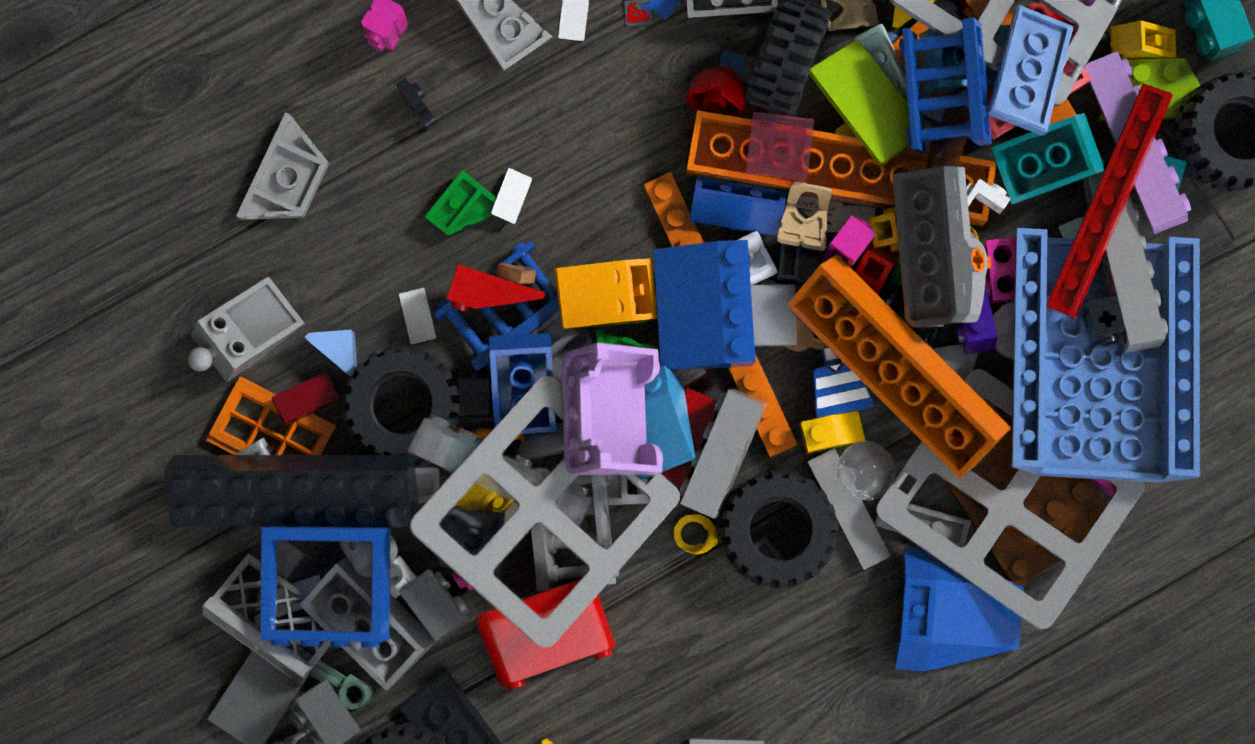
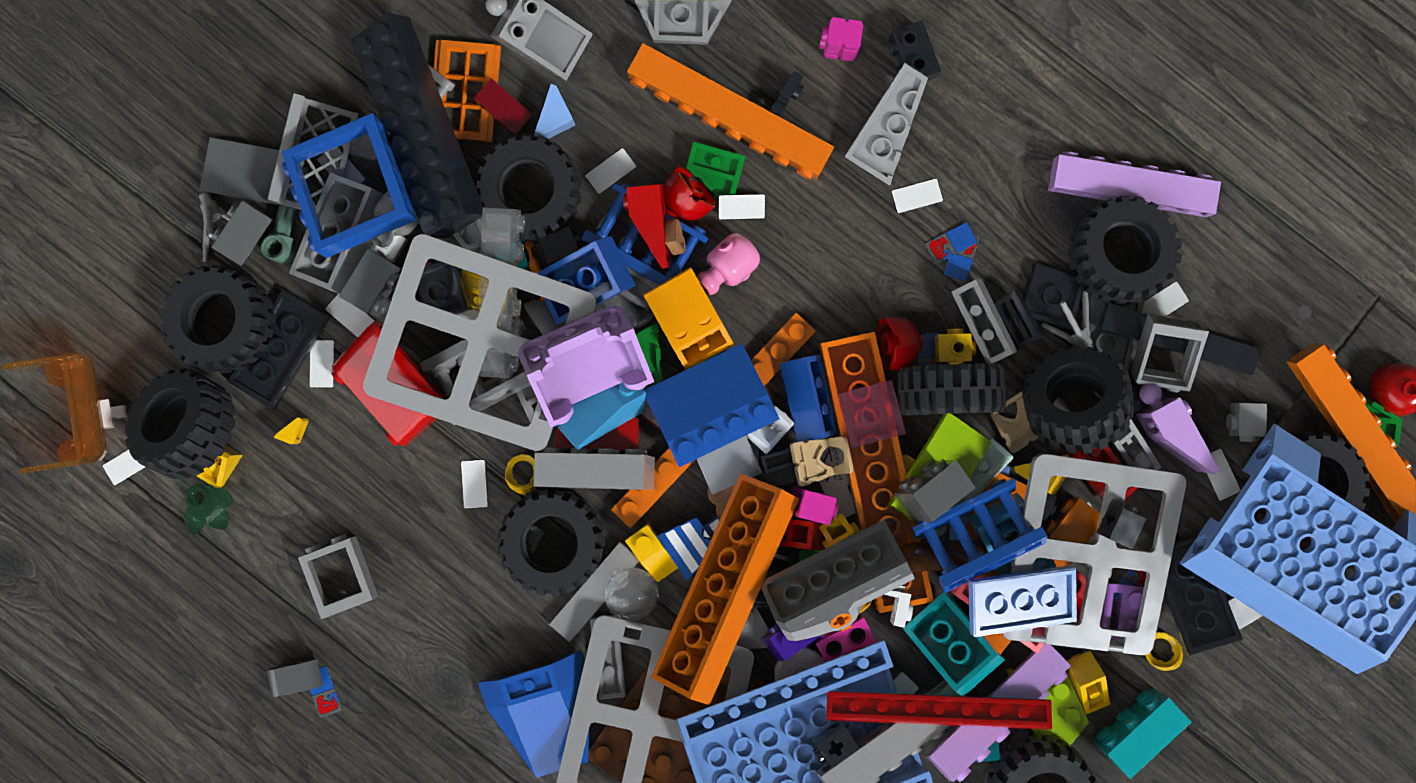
camera: 65 degrees right, 5 degrees up
none -> white sticker [310,340,334,387]
none -> white sticker [326,294,374,337]
none -> white sticker [461,460,488,508]
none -> orange brick [627,43,834,180]
none -> red cylinder [663,166,715,221]
none -> bright pink piece [697,233,760,295]
none -> dark grey brick [894,459,976,522]
none -> yellow brick [934,329,976,364]

